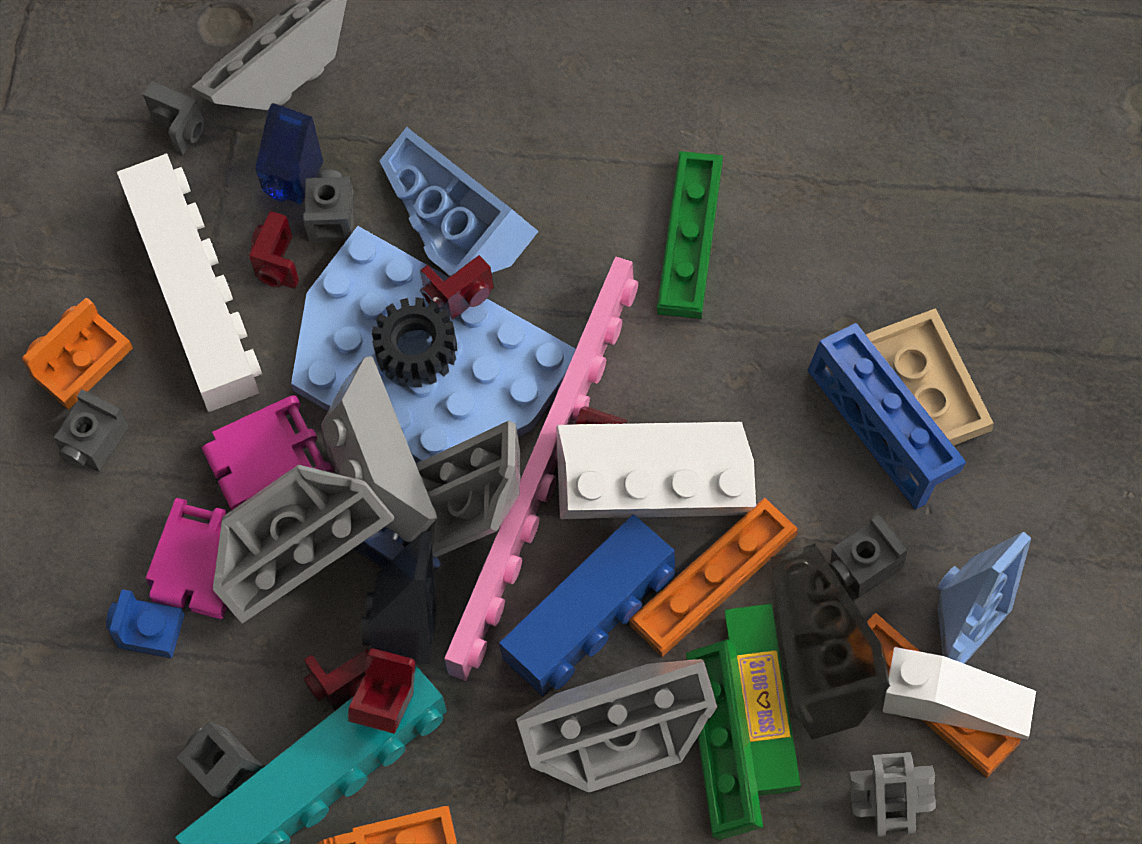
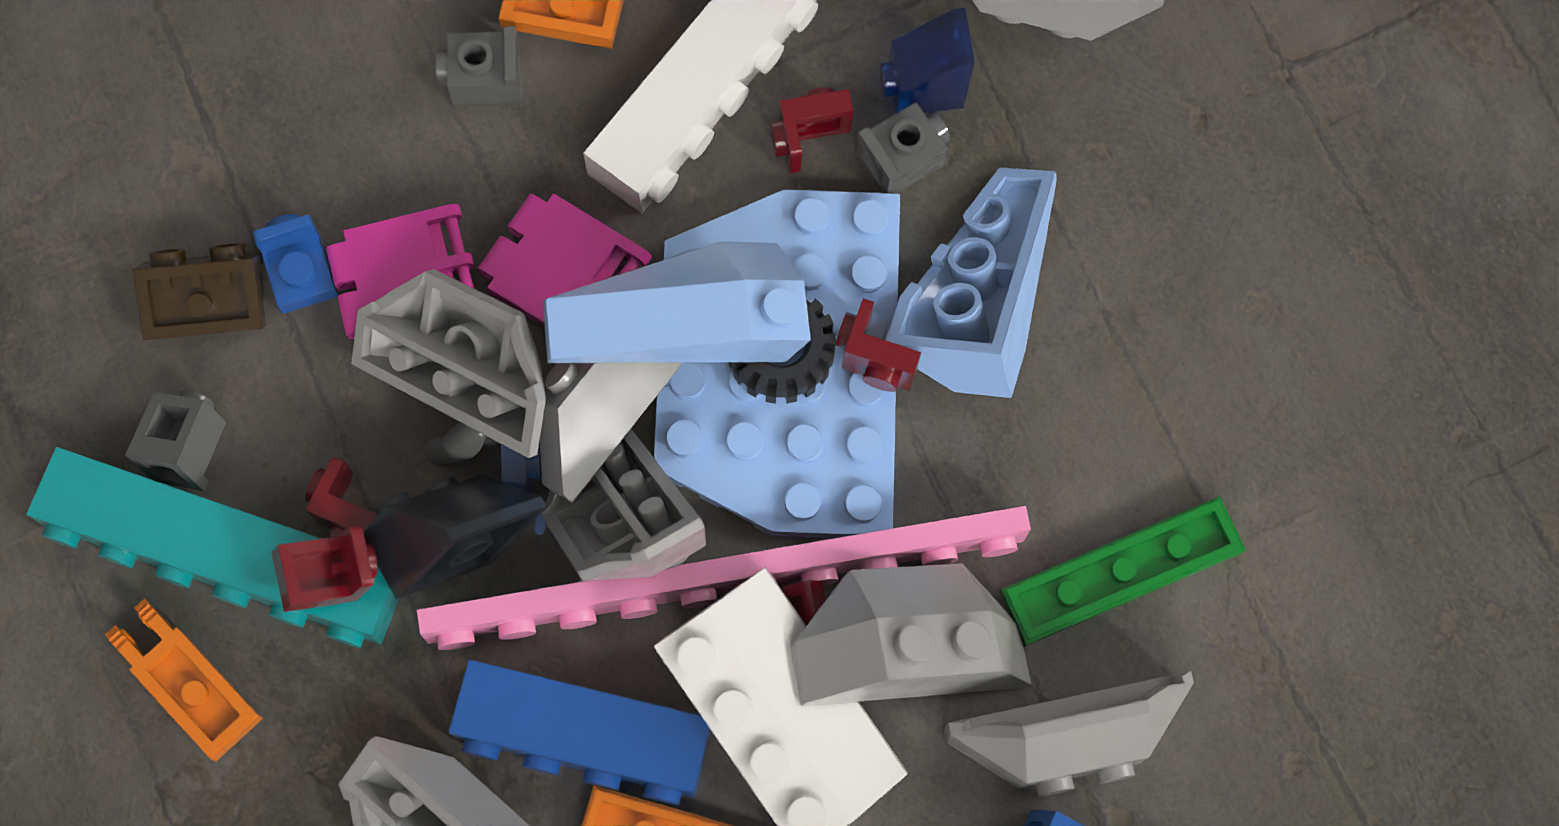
camera: 50 degrees right, 10 degrees up
none -> dark brown bracket [133,243,266,340]
none -> dark grey arm [426,421,499,466]
none -> light blue wedge [543,242,811,363]
none -> light grey wedge [791,564,1031,706]
none -> light grey wedge [943,671,1194,797]

